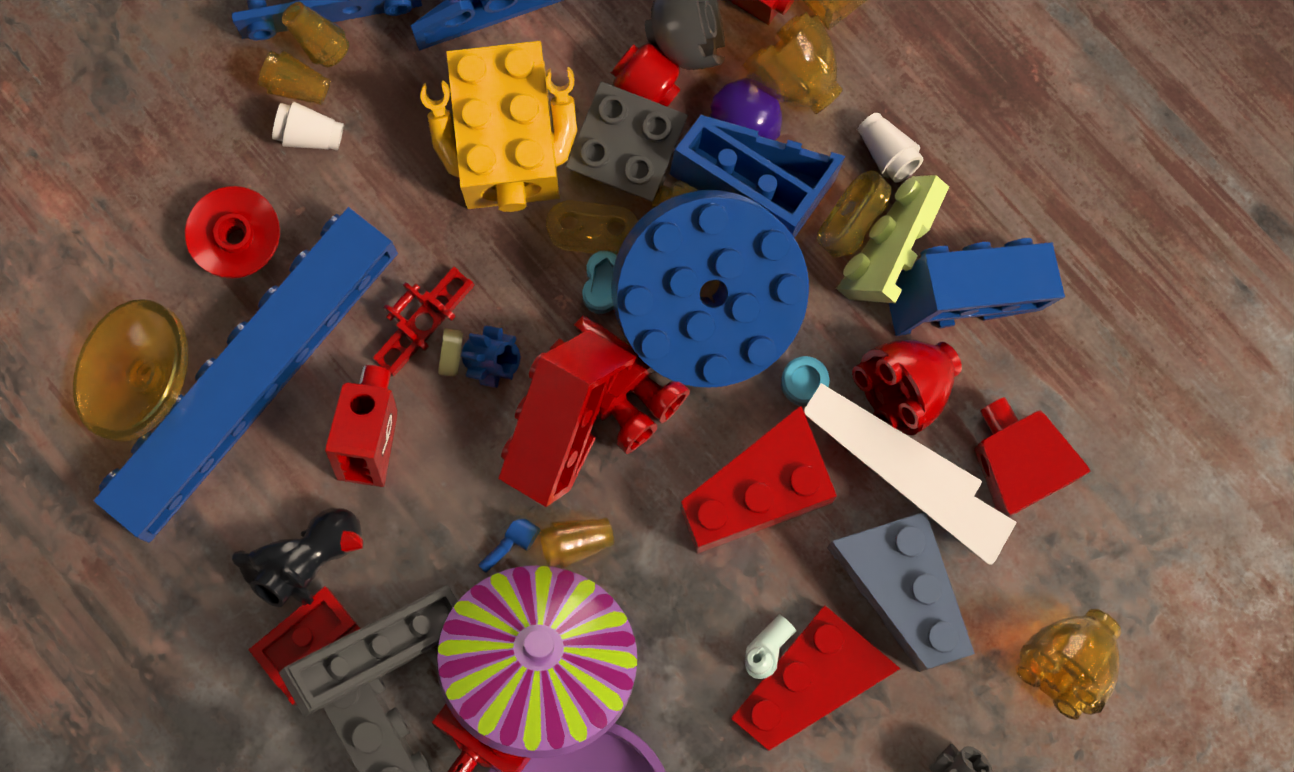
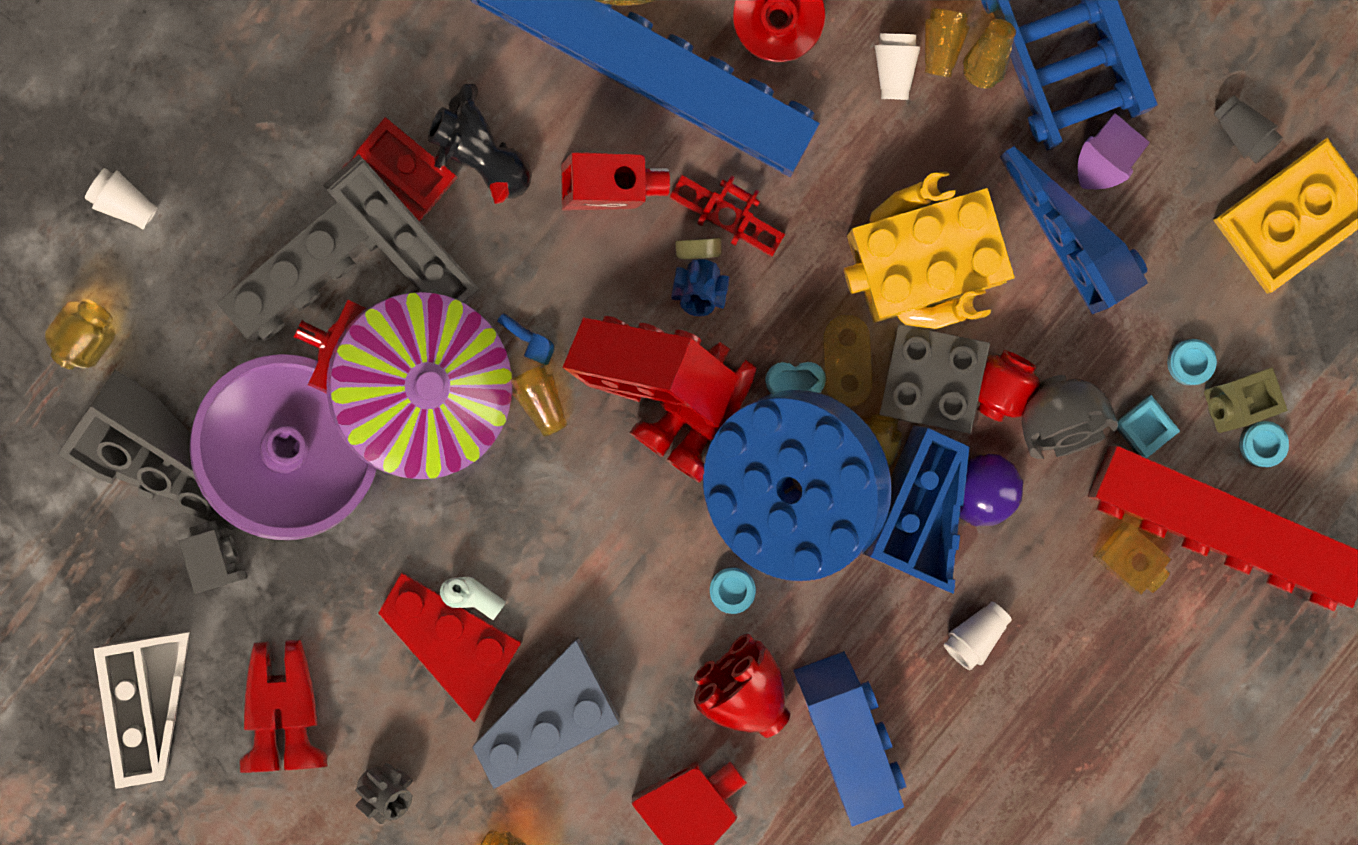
camera: 70 degrees right, 10 degrees up
red wedge [680,406,837,554] -> none
clear yellow piece [743,12,843,114] -> none
white wedge [804,383,1017,565] -> none
clear yellow plate [817,171,891,257] -> none
yellowish green wing [836,175,949,303] -> none

